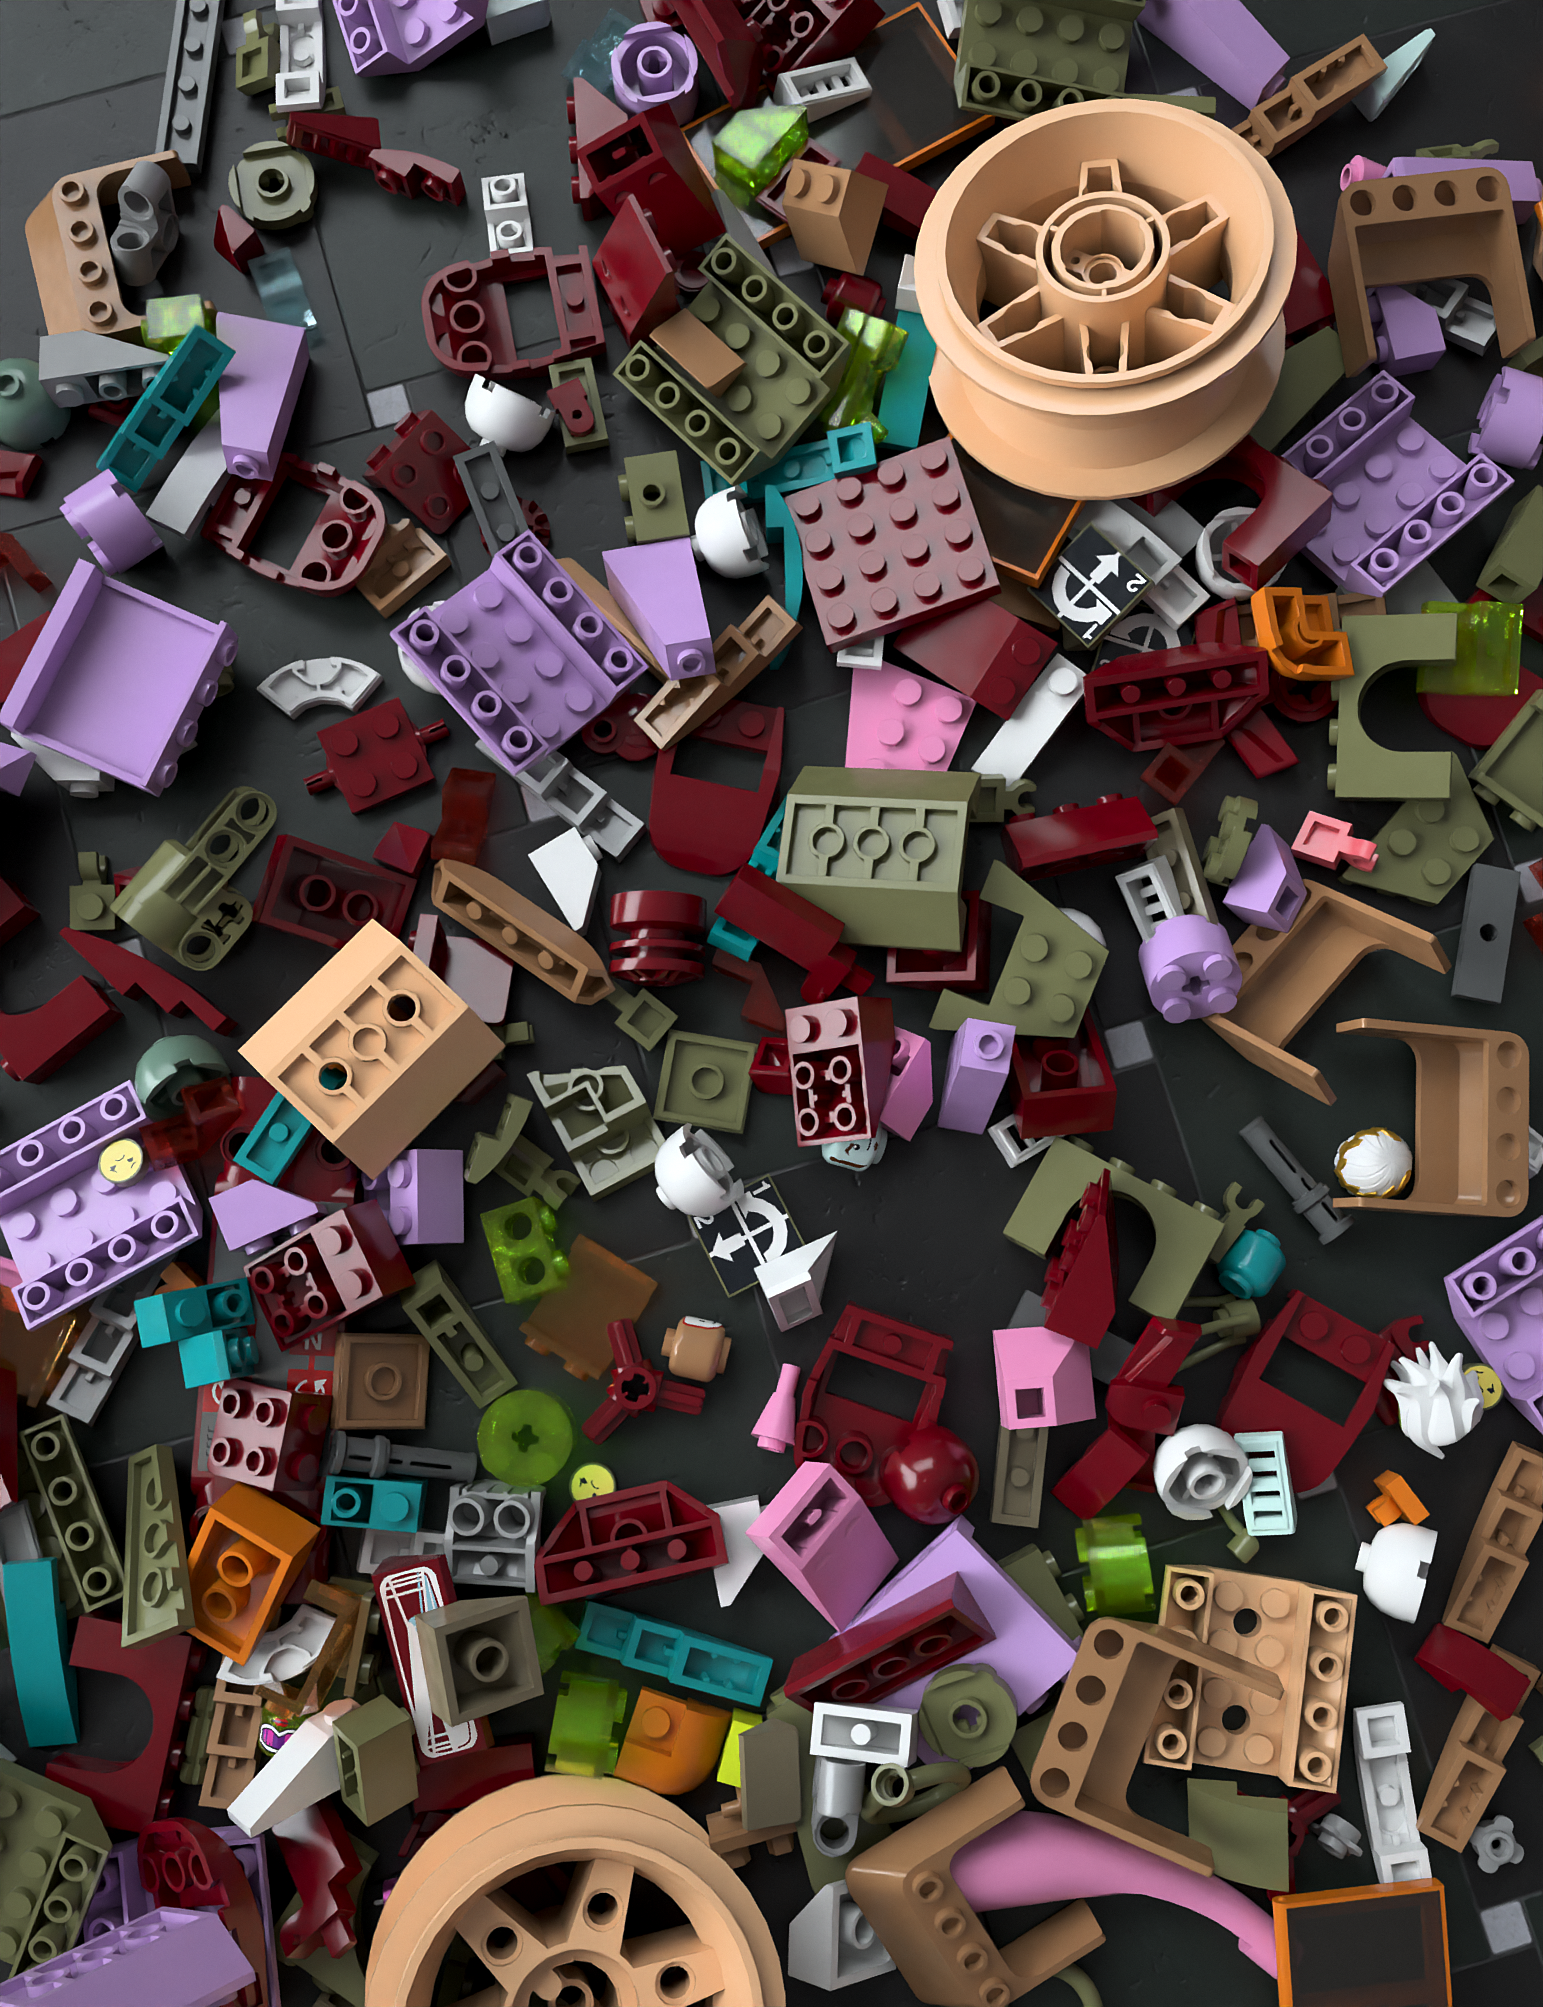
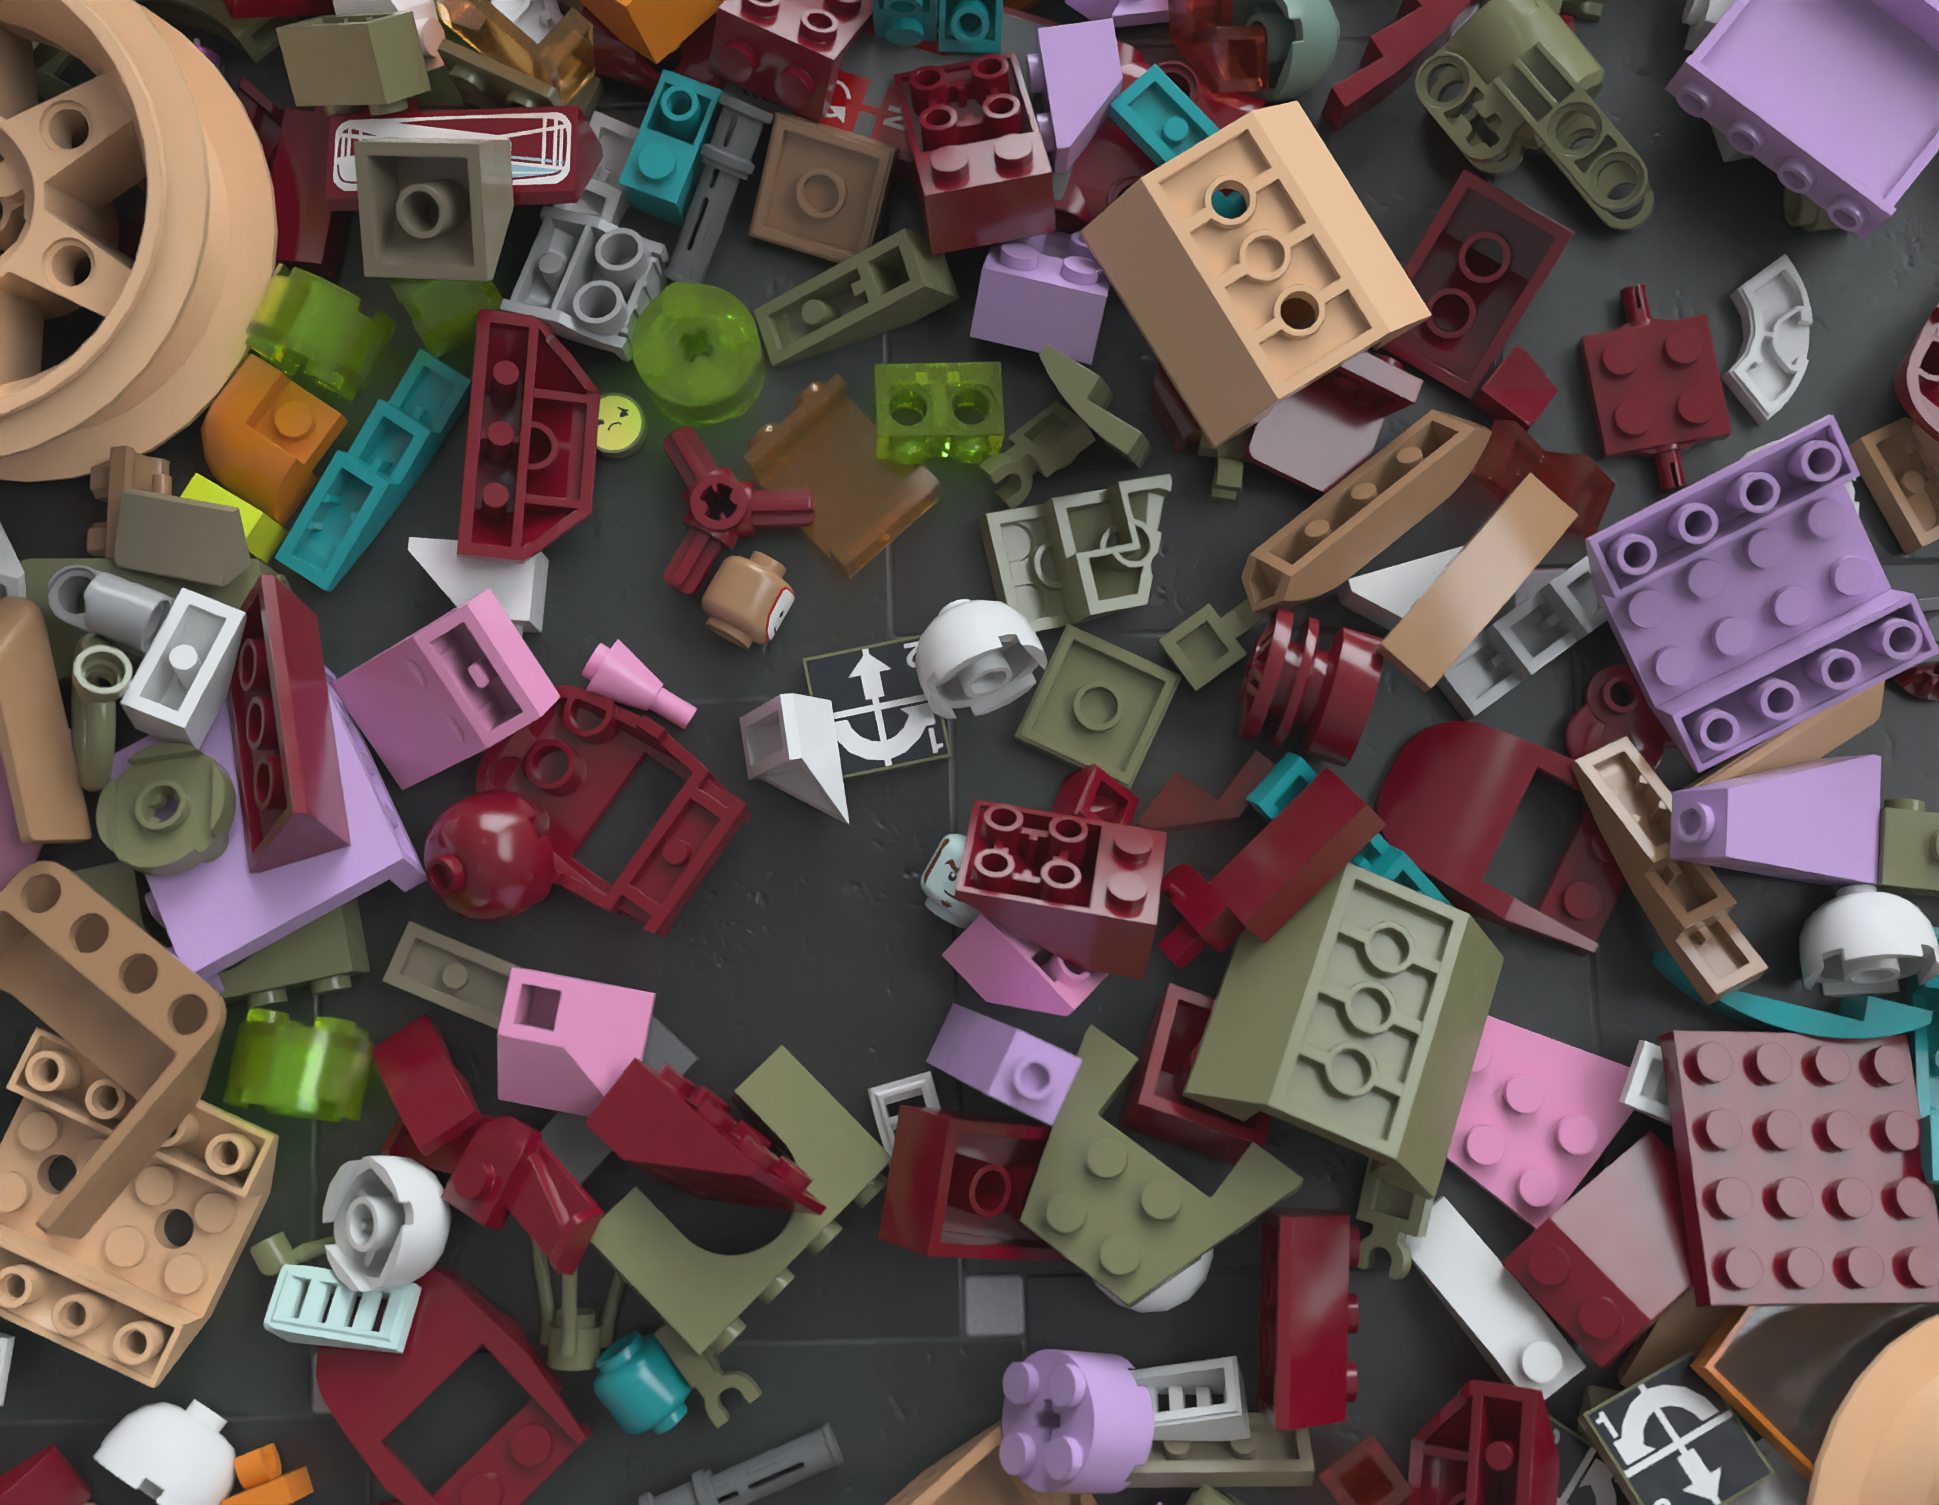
camera: 105 degrees right, 0 degrees up
none -> medium nougat slope [1375,473,1578,693]

